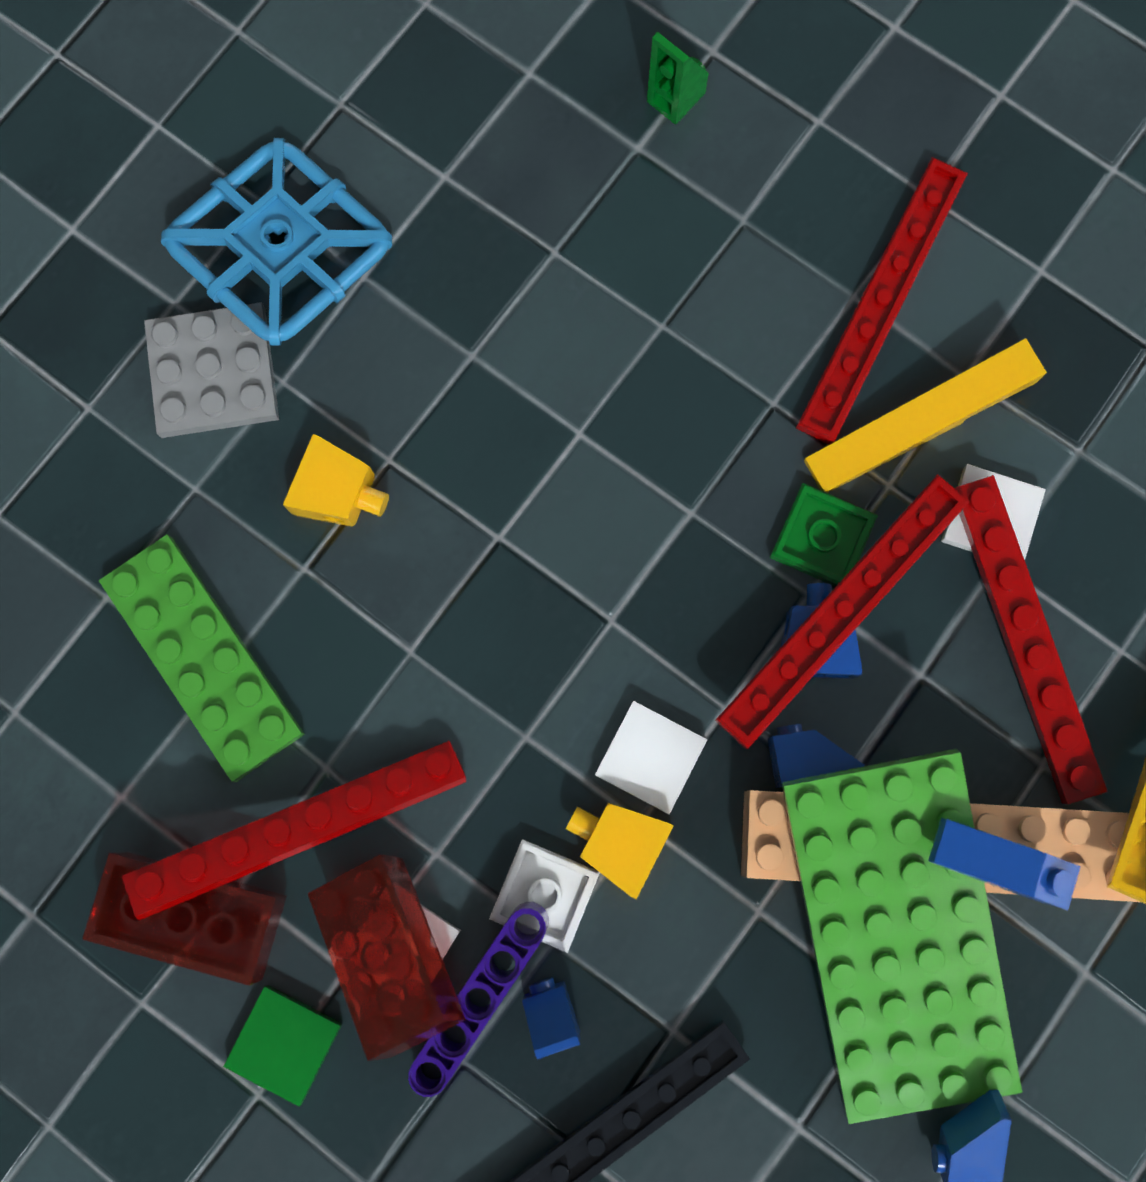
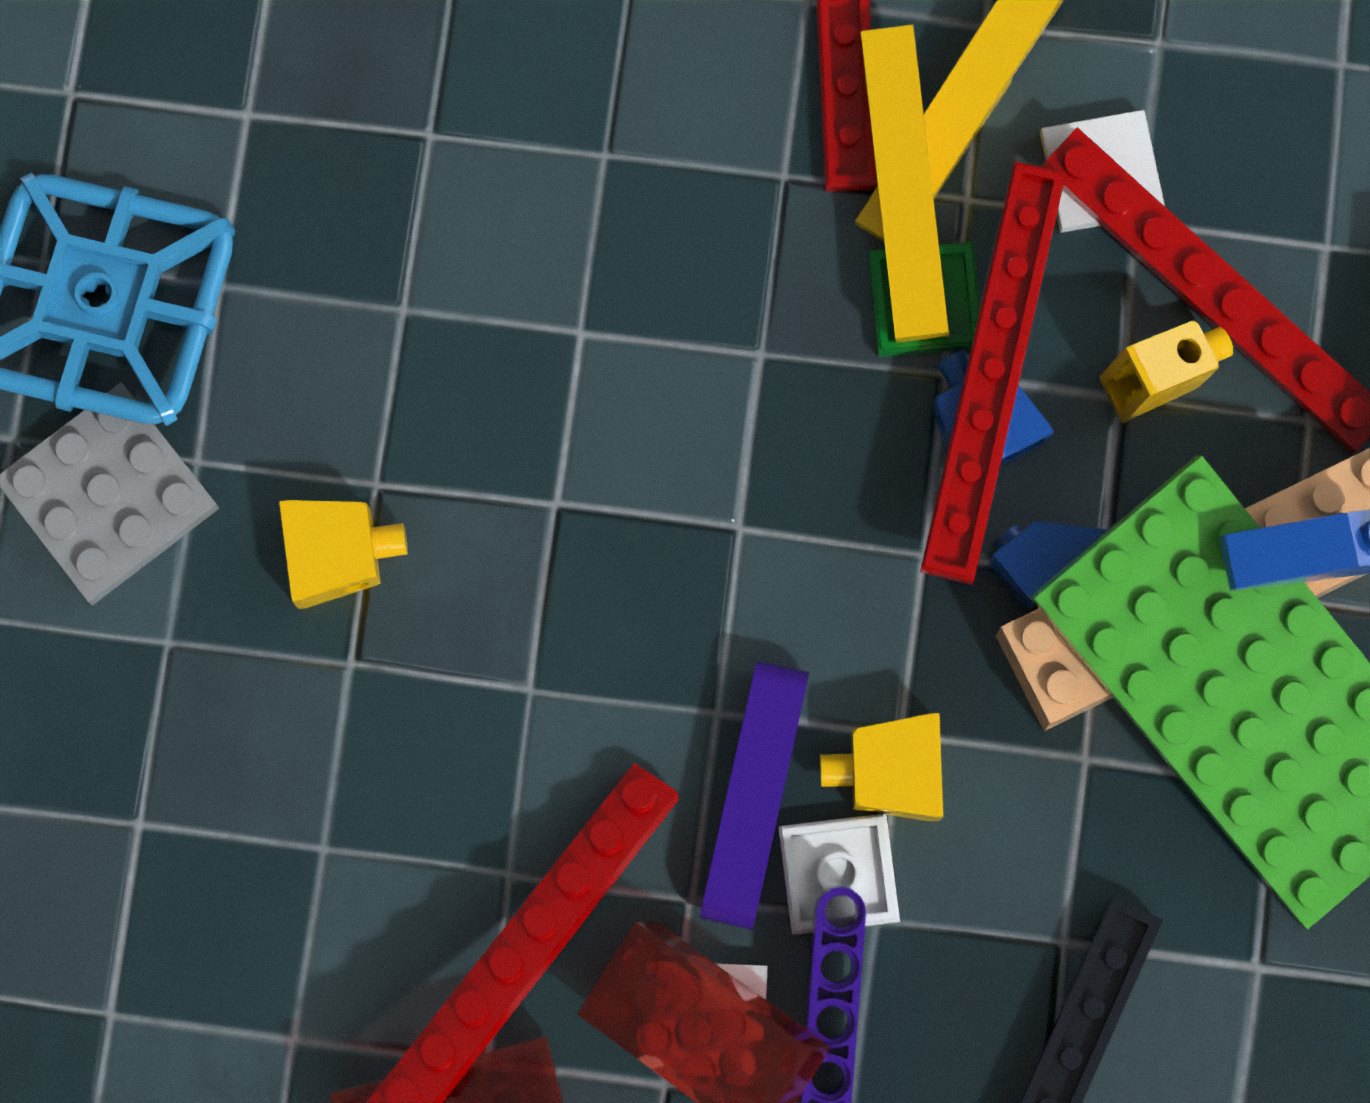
camera: 30 degrees left, 0 degrees up
bright green plate [99,534,305,782] -> none
blue slope [522,977,580,1059] -> none
white tile [595,701,707,815] -> none
none -> dark purple beam [700,660,809,930]
none -> yellow slope [861,24,949,343]
none -> yellow torso [1099,321,1233,424]

